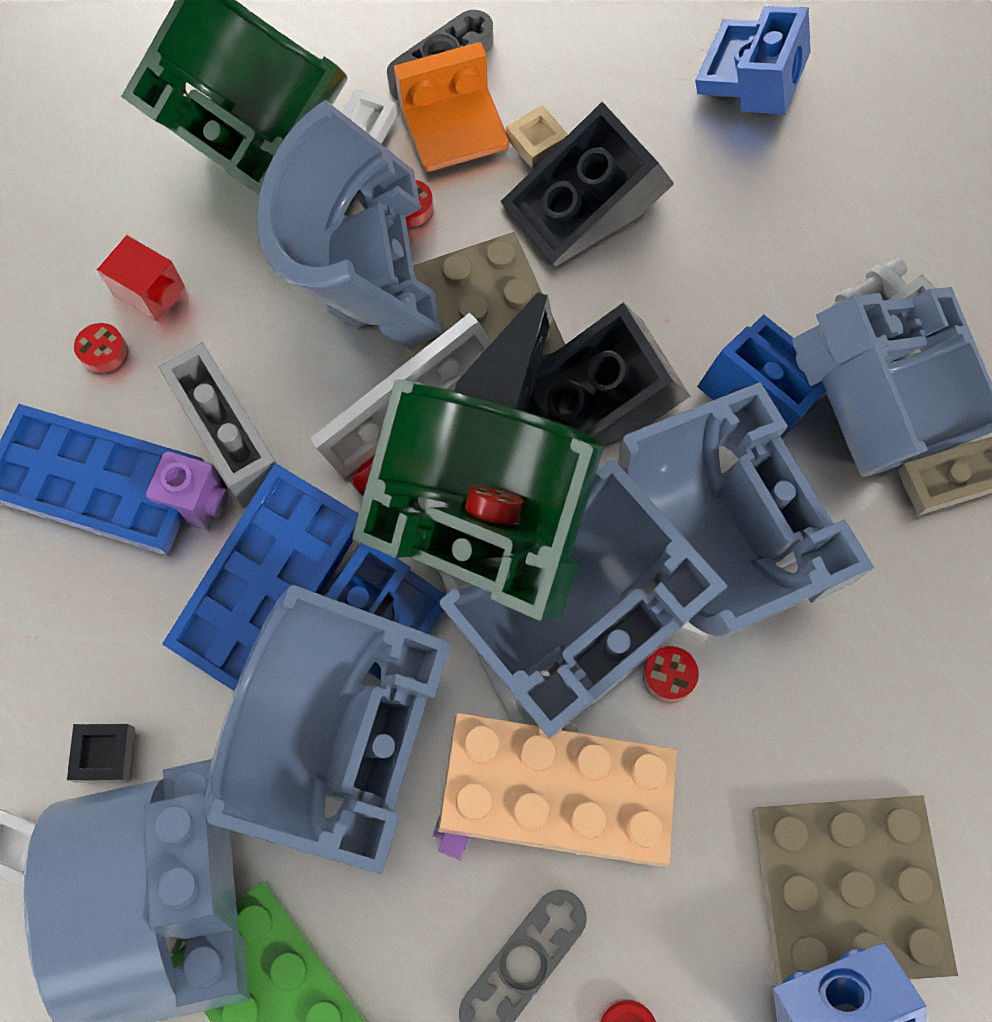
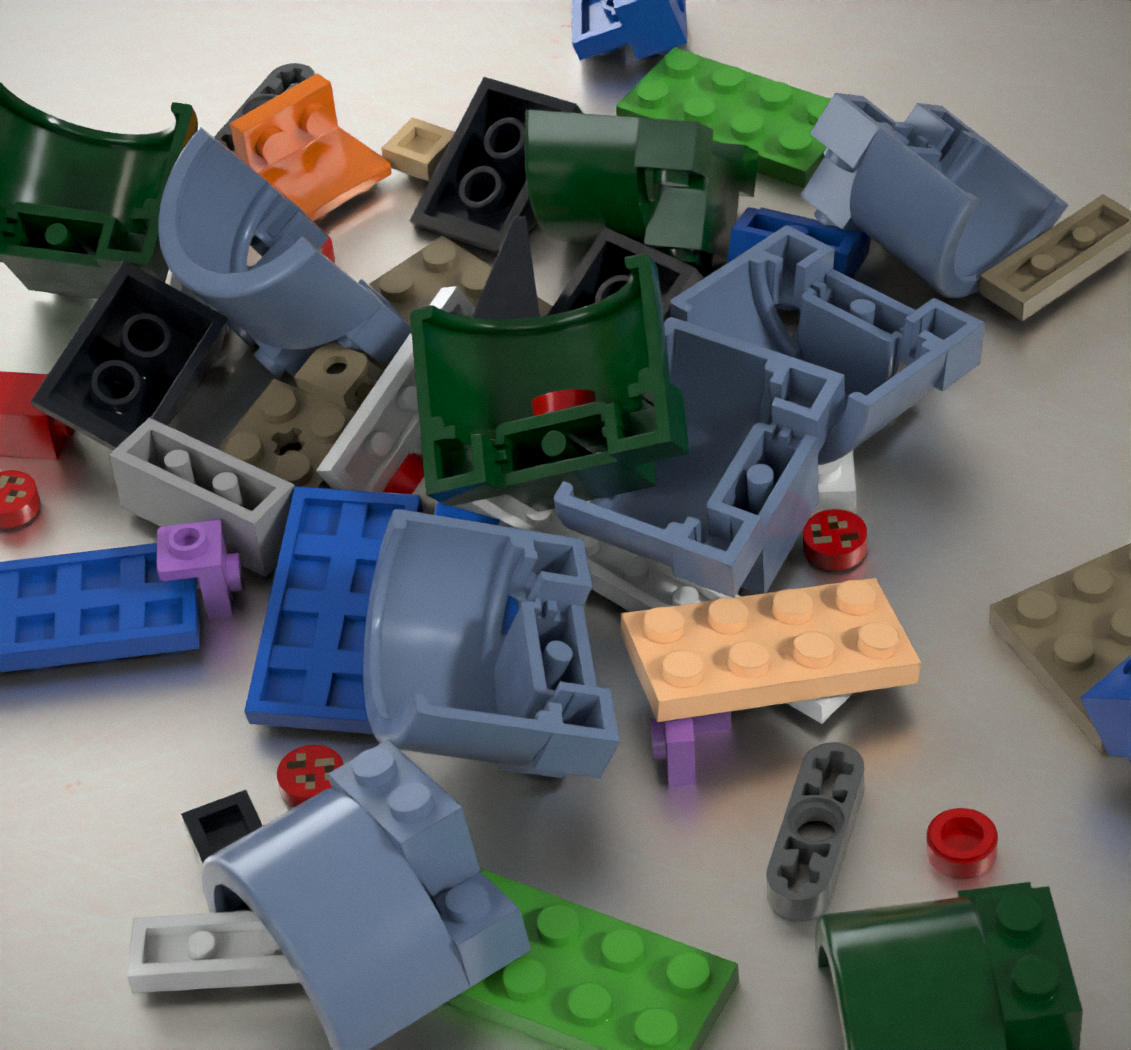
camera: 20 degrees left, 25 degrees down
none -> black slope [31,260,228,451]
none -> dark tan plate [218,342,374,489]
none -> red tile [277,745,344,808]
none -> dark green piece [525,110,759,269]
none -> bright green plate [616,47,832,188]

